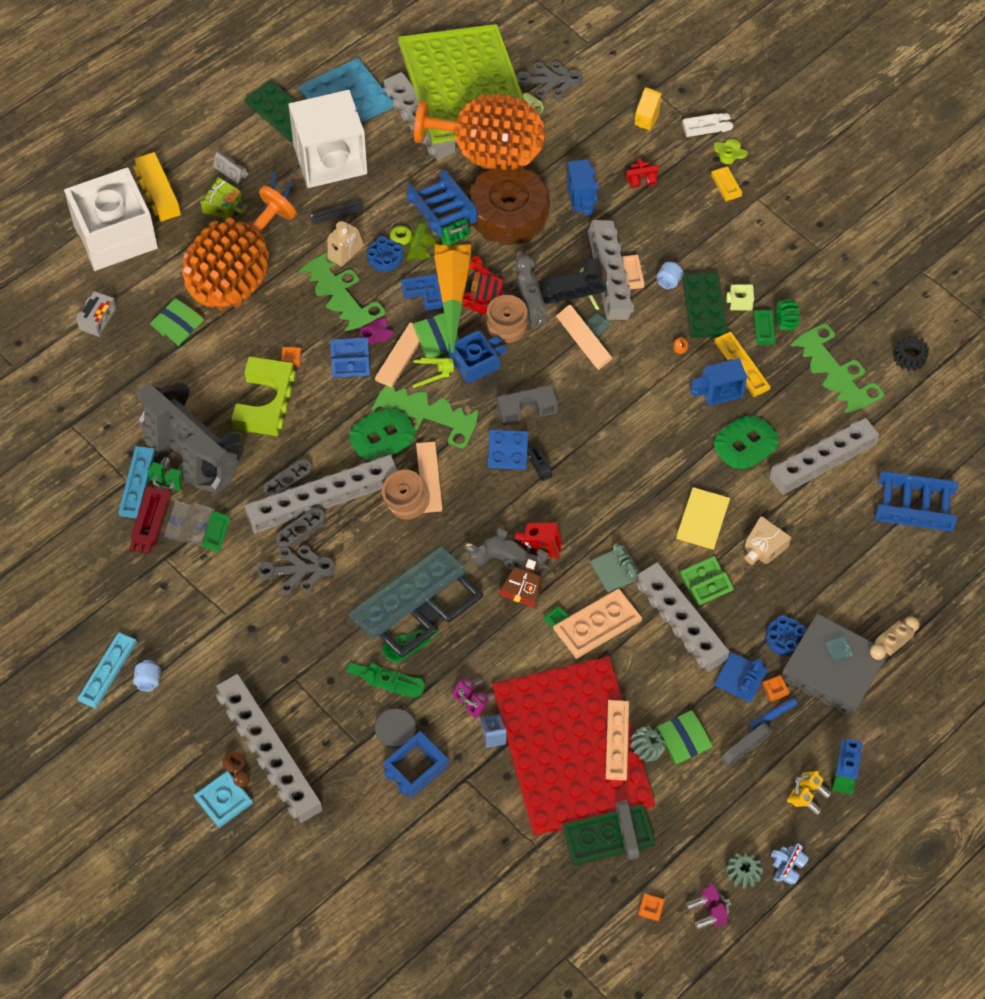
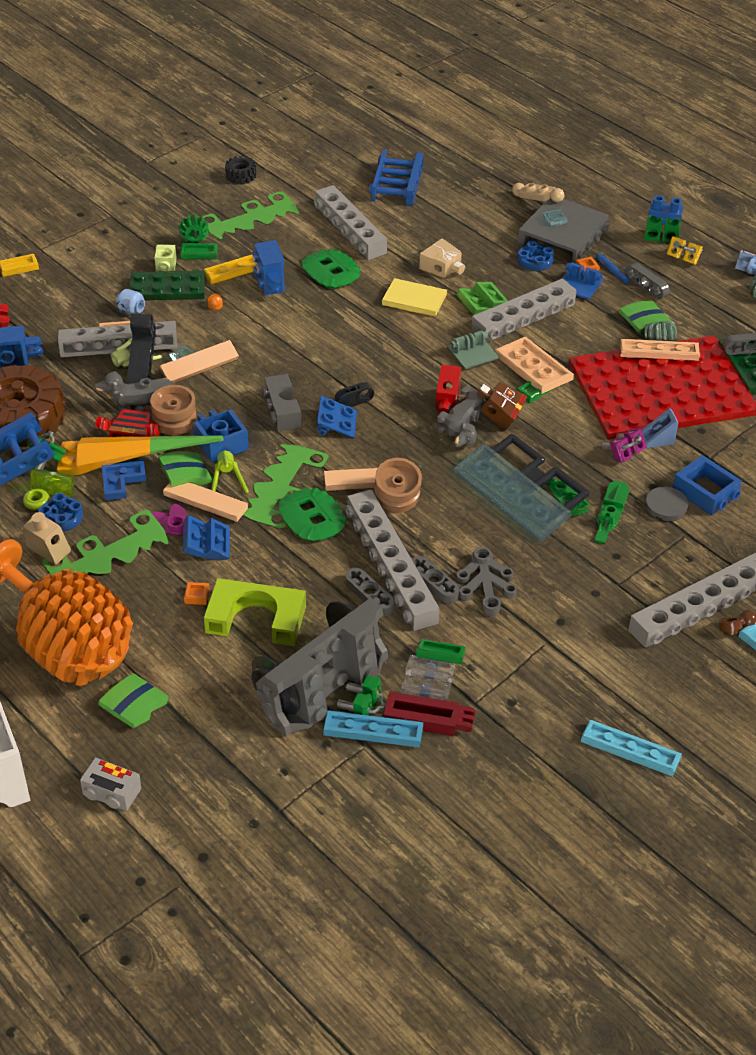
camera: 90 degrees left, 15 degrees down
light blue head [133,660,161,692] -> none

